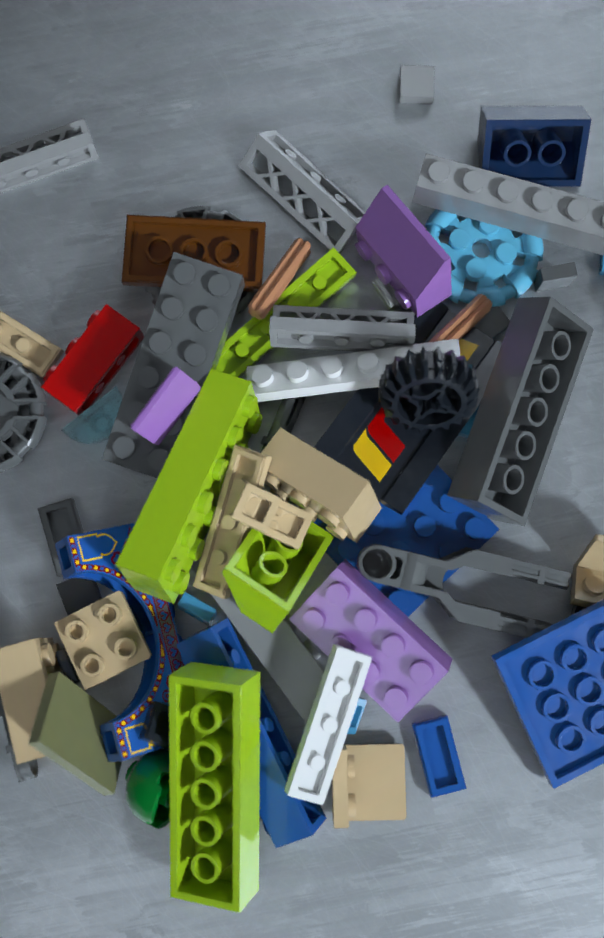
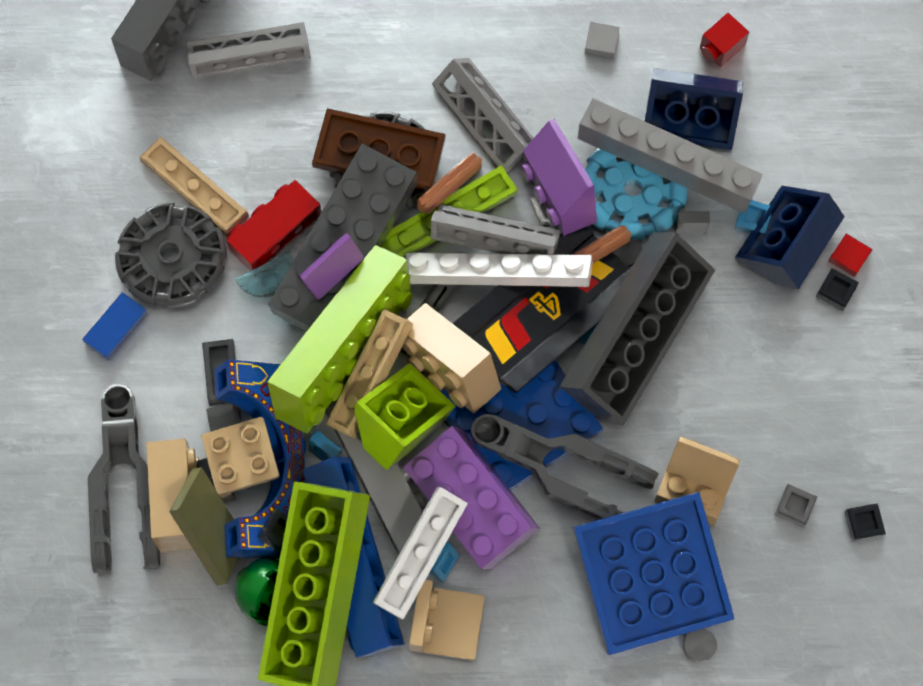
camera: 10 degrees right, 10 degrees down
tan slope [231,483,314,550] -> none
black gear [379,346,480,433] -> none
blue tile [411,715,467,798] -> none
none -> red brick [699,13,749,68]

